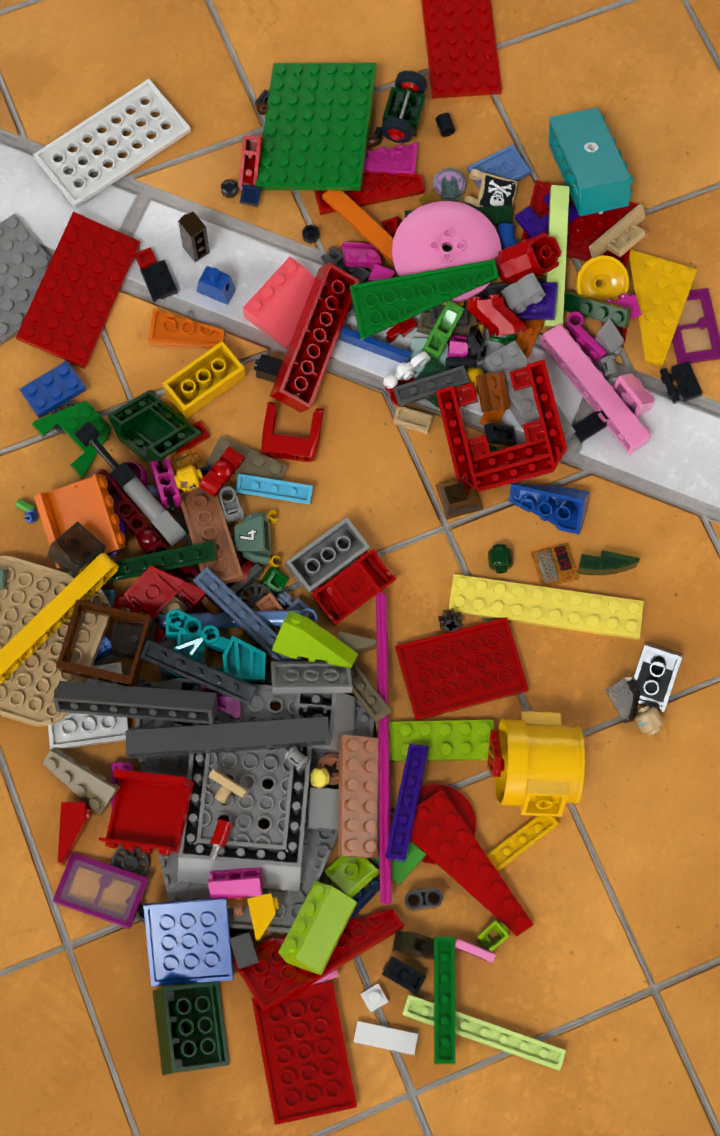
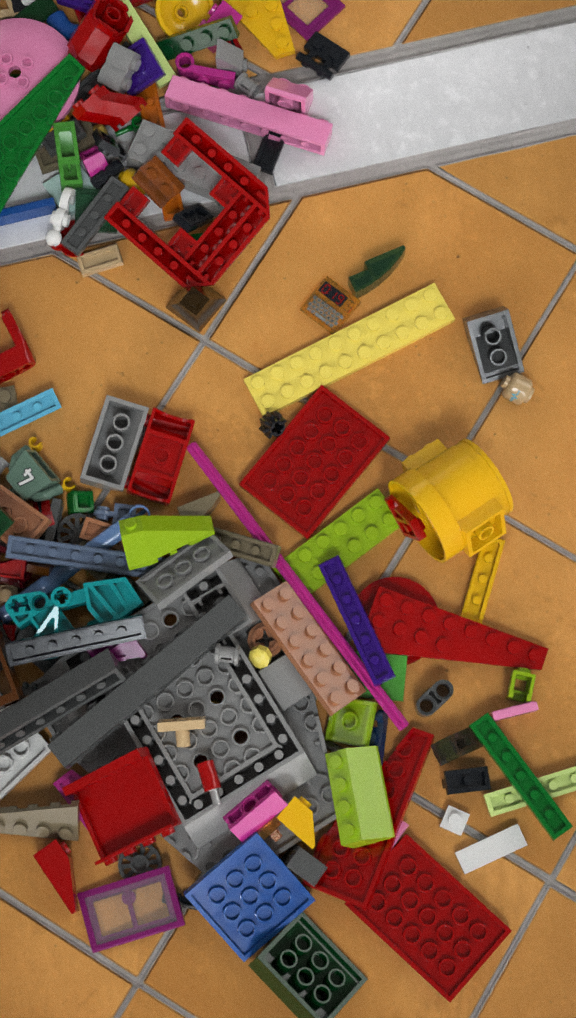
camera: 30 degrees left, 5 degrees up
red plate [385,318,418,343] -> none
dark green head [488,544,513,574] -> none
blue wedge [509,483,590,534] -> none
clear smoke slope [605,677,640,724] -> none

